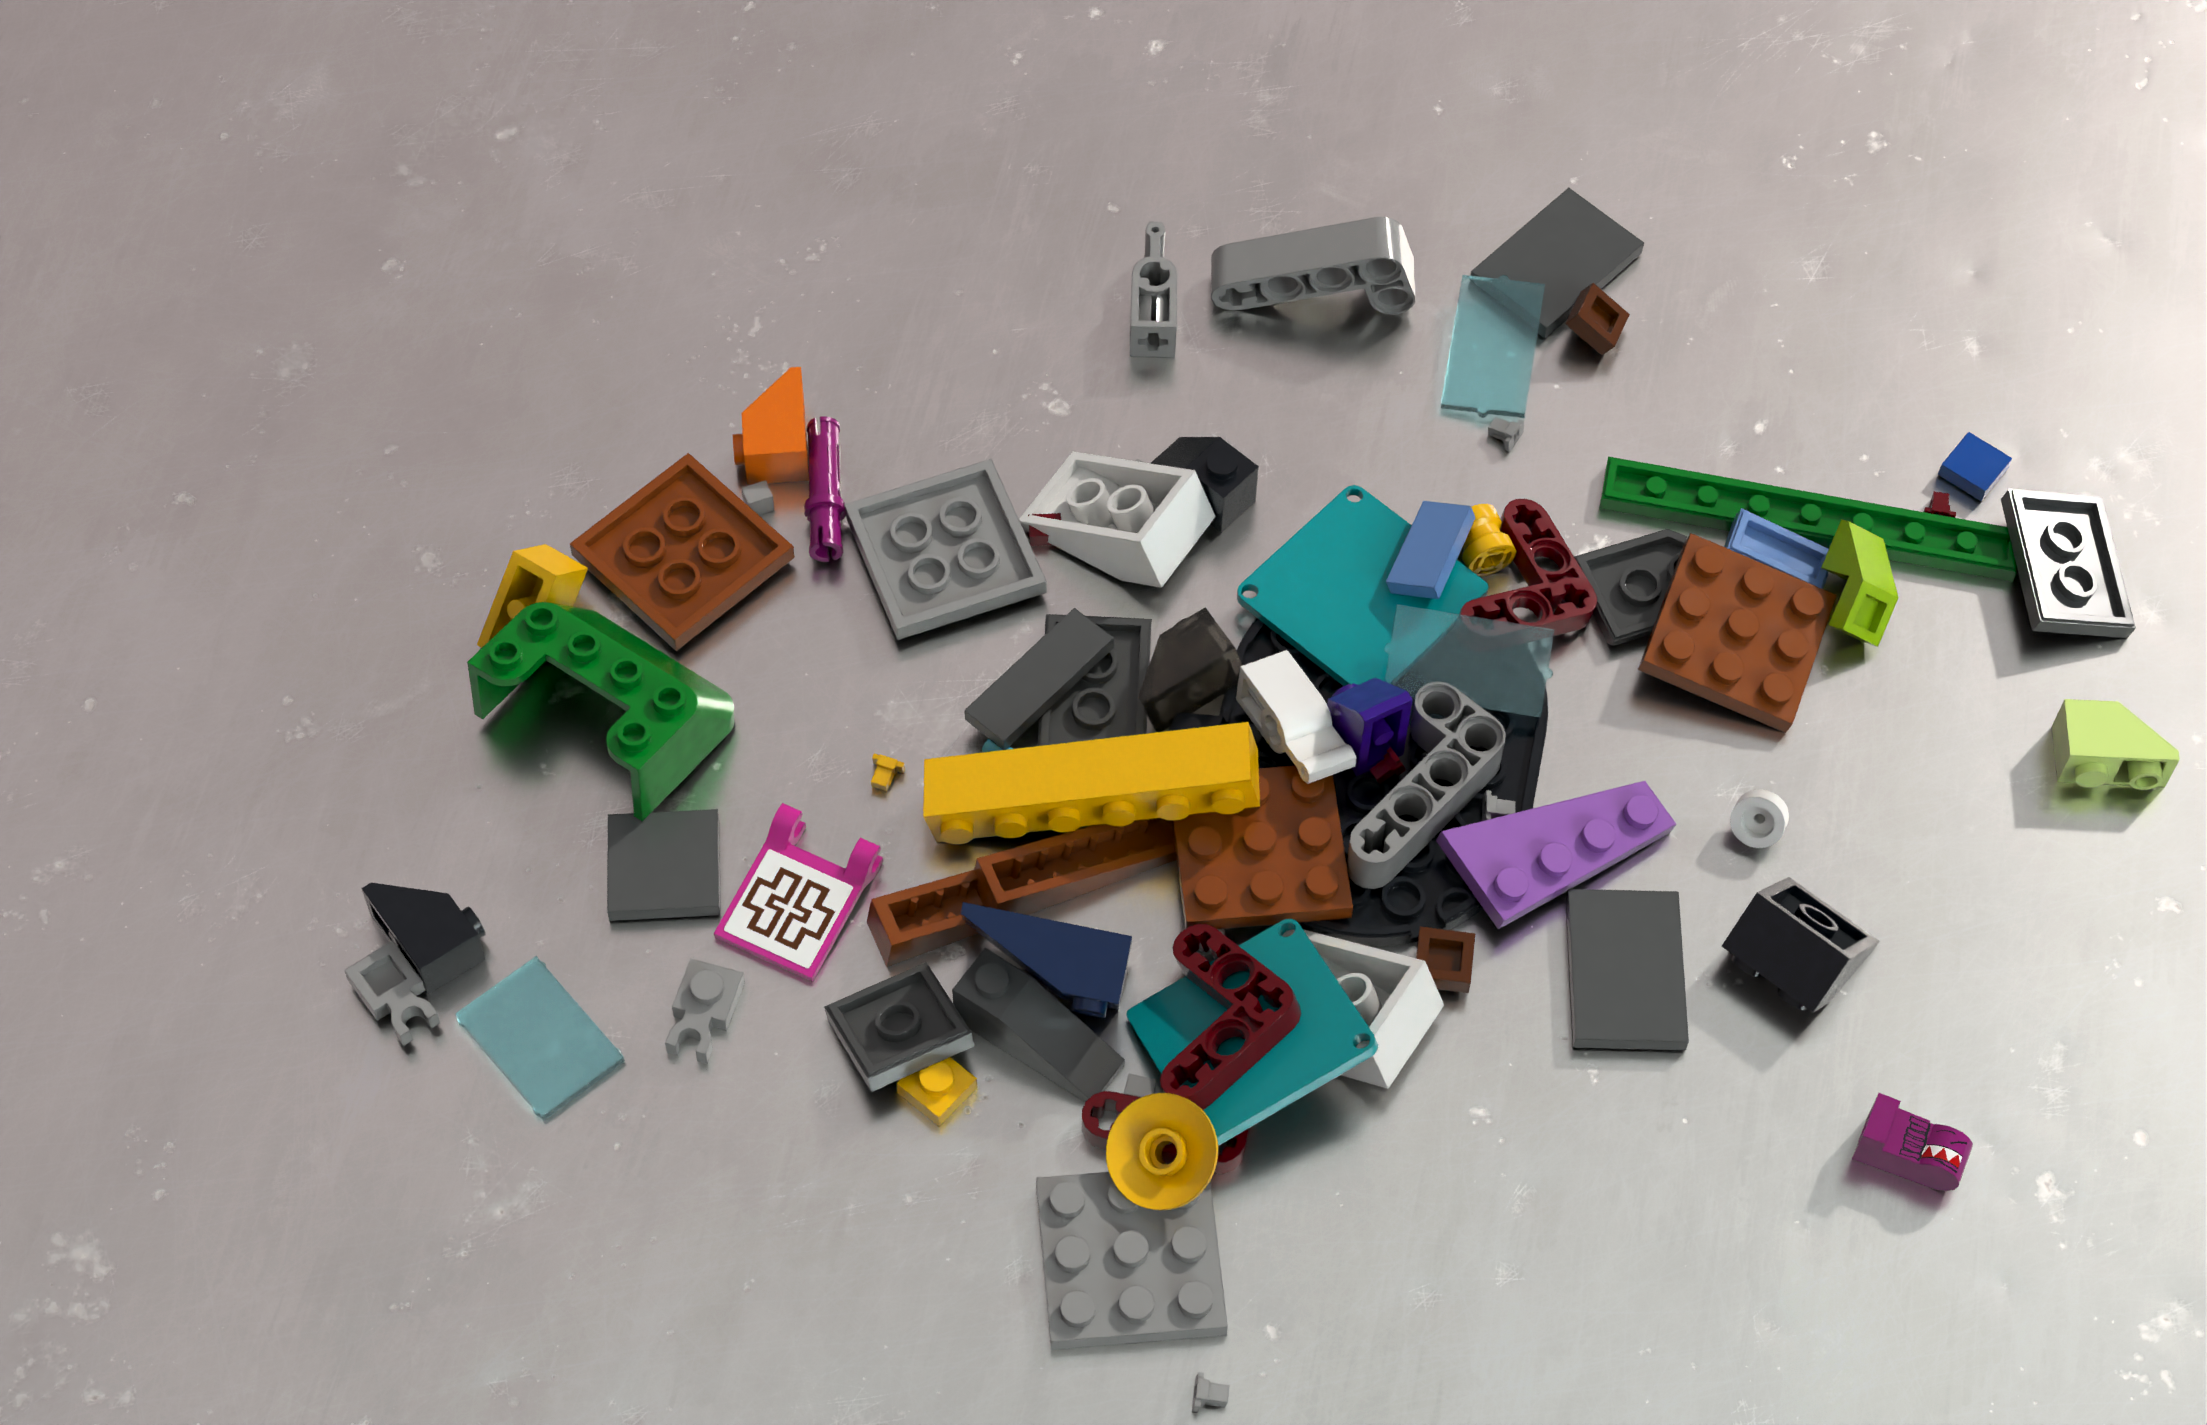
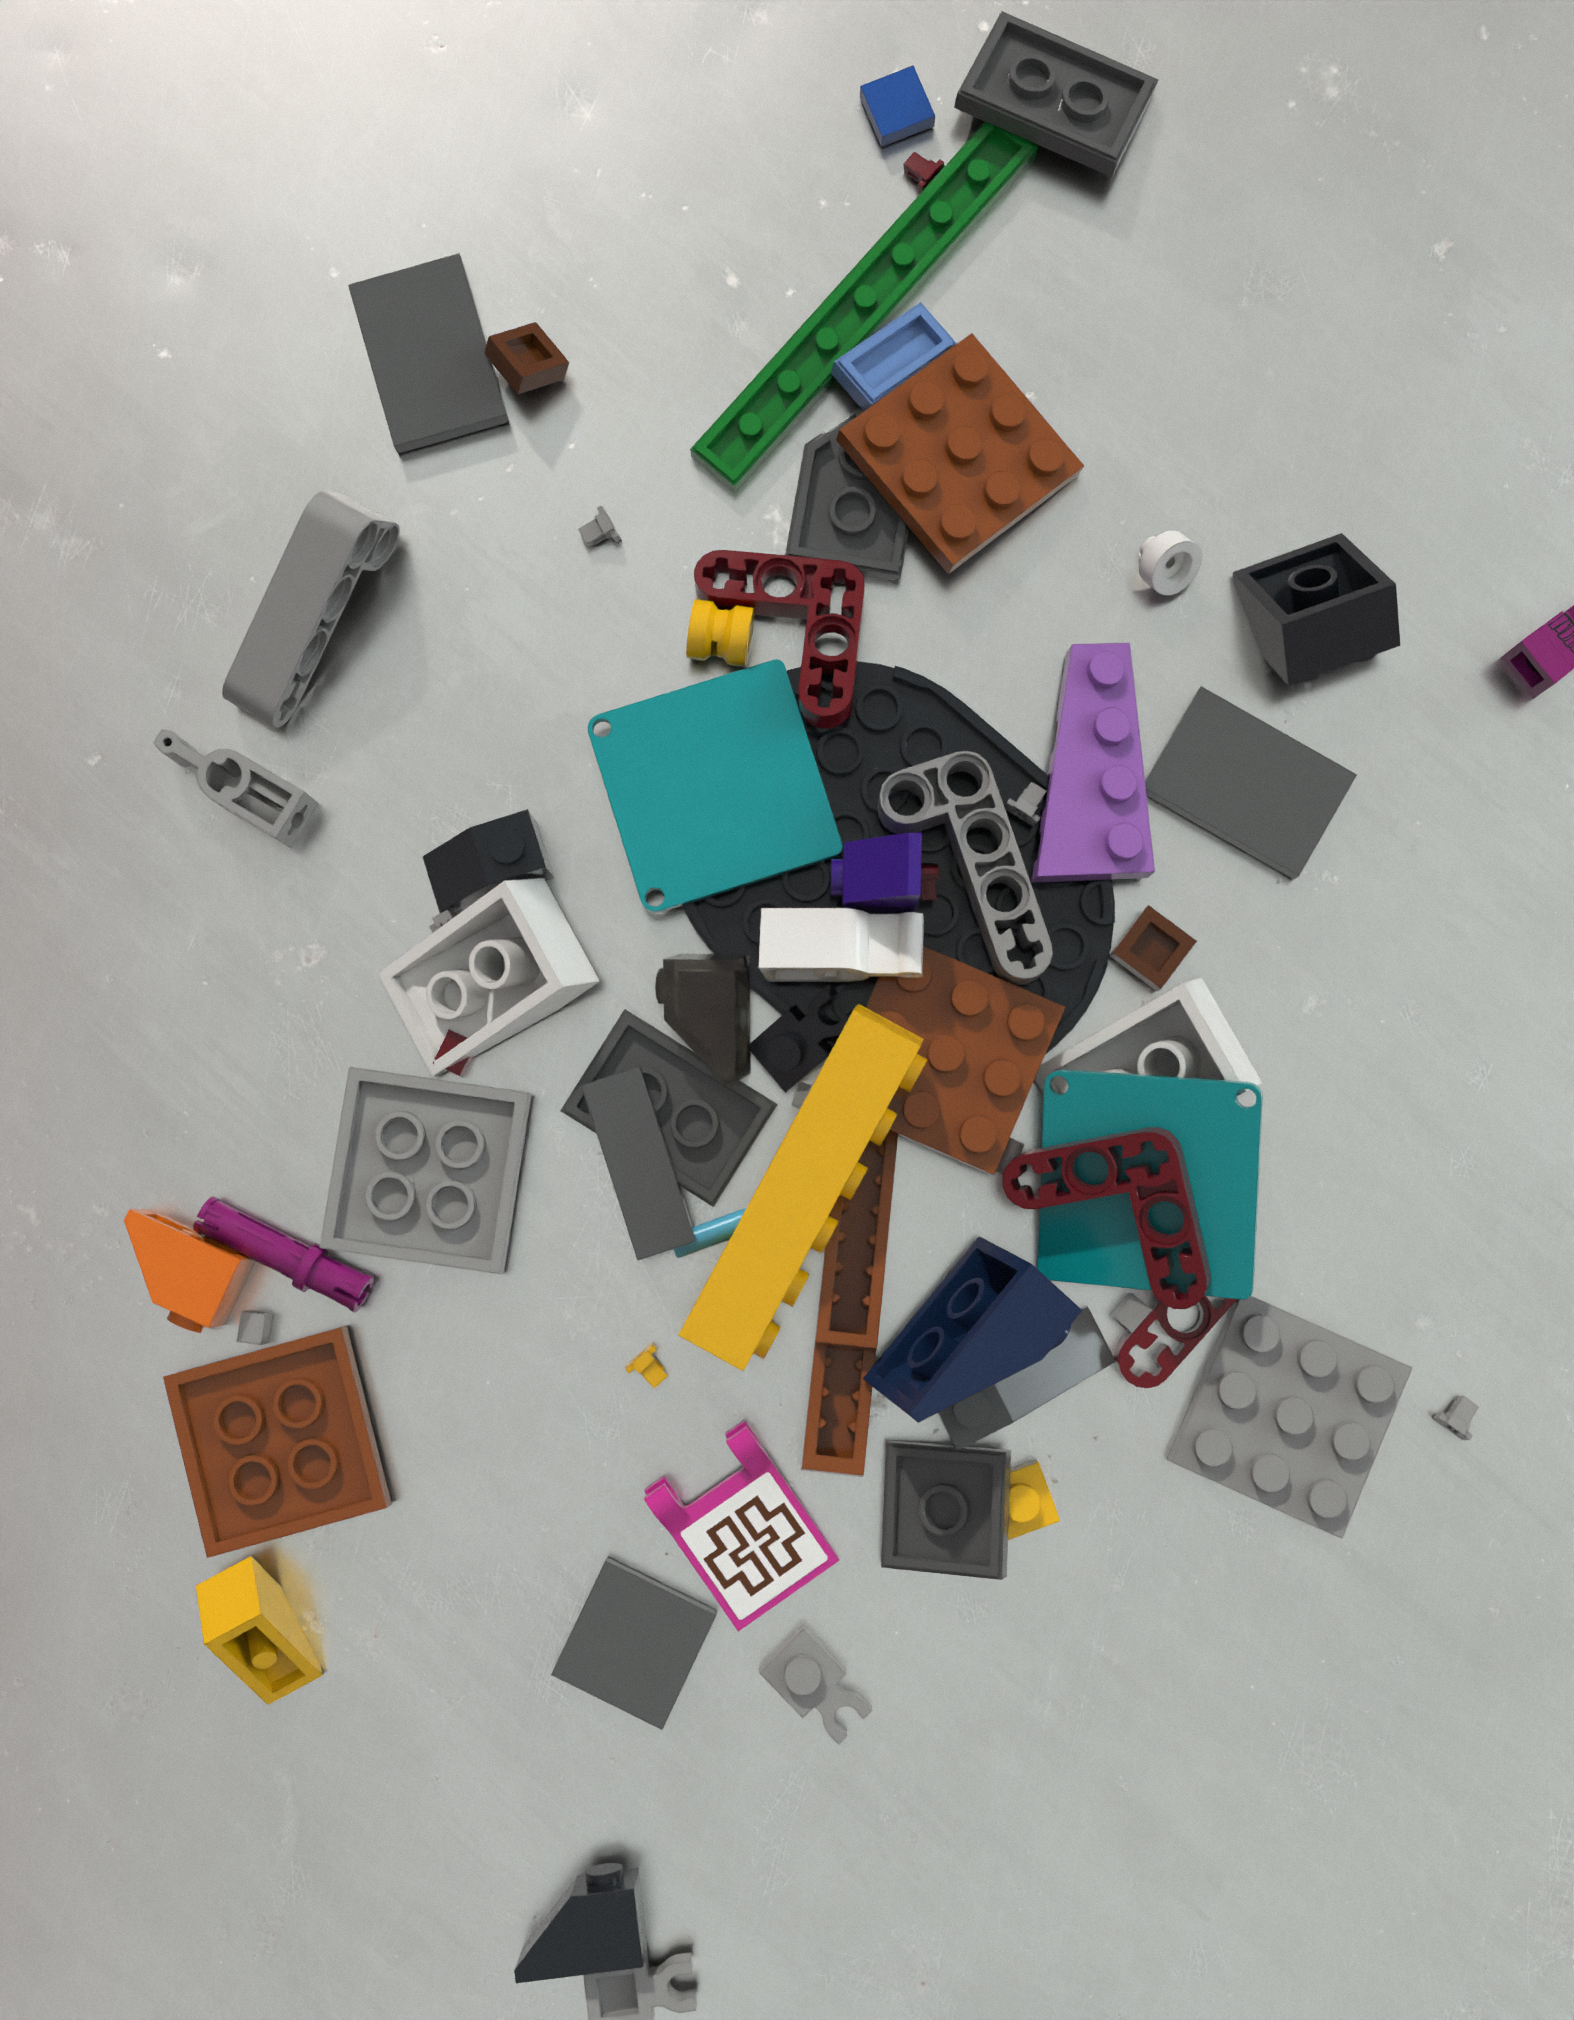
camera: 55 degrees left, 25 degrees up
clear light blue piece [455,956,625,1121] -> none
green windscreen [467,602,735,822] -> none
yellow dish [1106,1093,1218,1210] -> none
clear light blue piece [1384,604,1554,718] -> none
medium blue tile [1386,501,1476,599] -> none
clear light blue piece [1441,275,1545,418] -> none
lime slope [1821,519,1899,647] -> none
yellowish green slope [2052,699,2180,790] -> none

